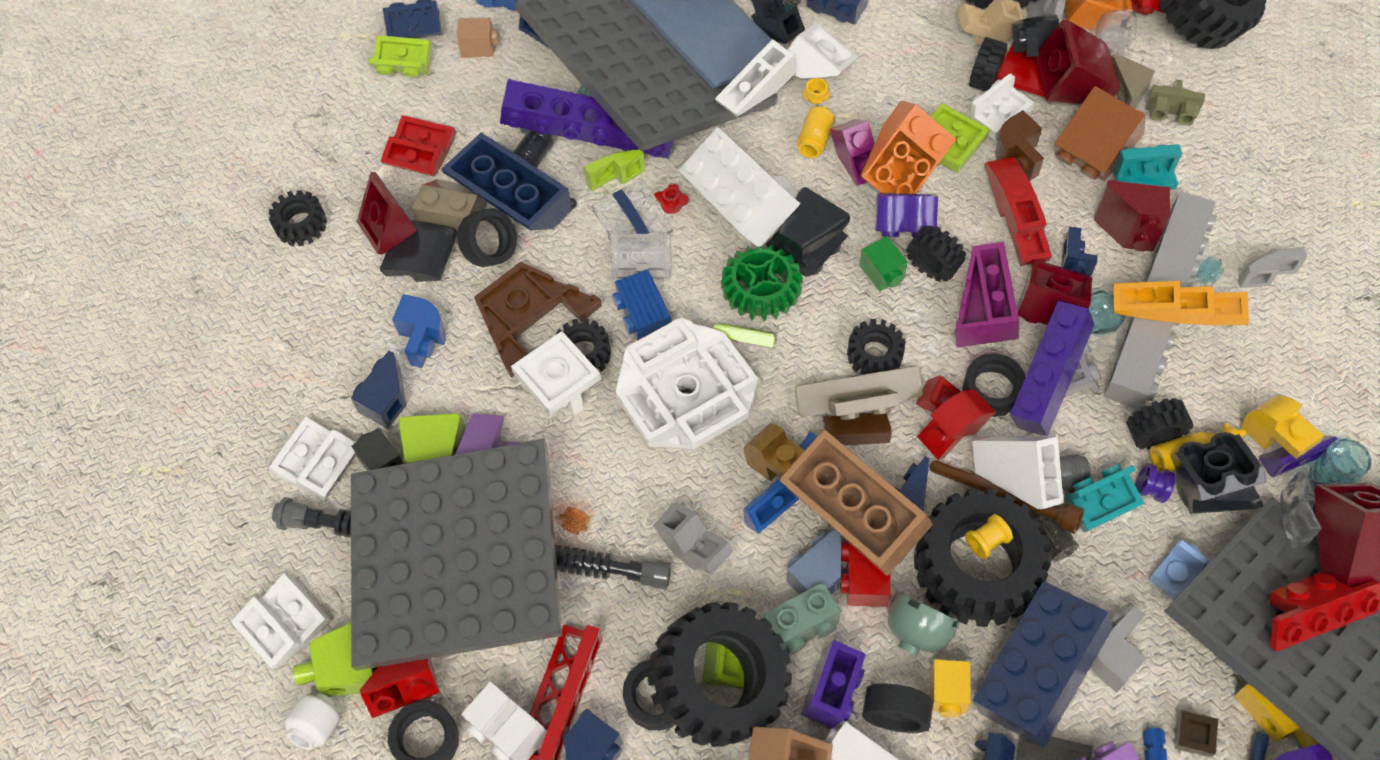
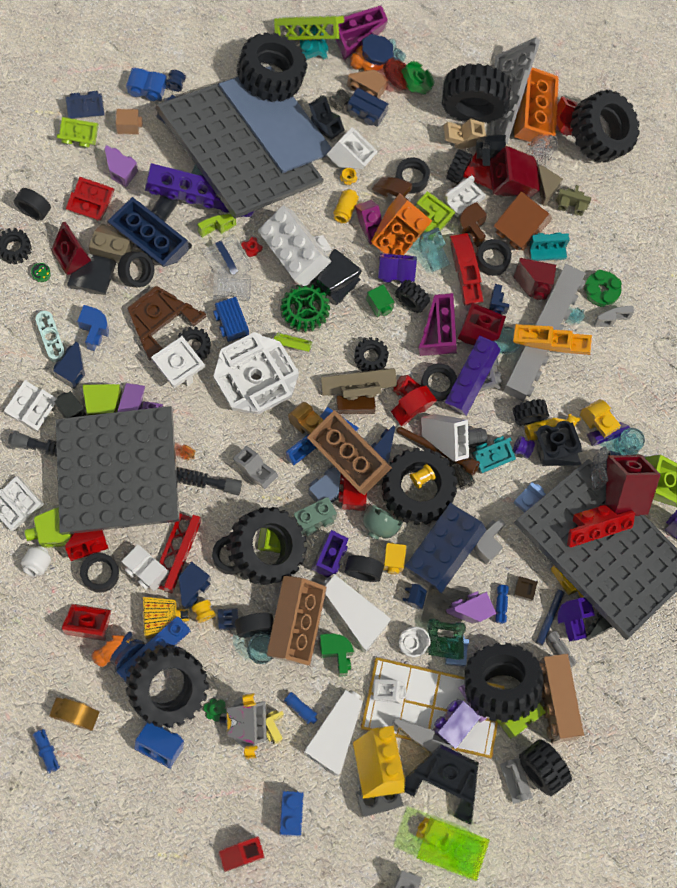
camera: 10 degrees left, 10 degrees up
white slope [715,39,796,117] -> none
none -> black tyre [13,188,51,221]
none -> green tile [31,263,51,282]
none -> light aqua beam [36,311,65,363]
none -> medium lavender slope [105,145,138,187]
none -> reddish brown slope [372,177,412,197]
none -> black tyre [395,157,430,194]
none -> clear light blue brick [419,228,450,273]
none -> black tyre [476,239,512,276]
none -> green plate [584,270,622,307]

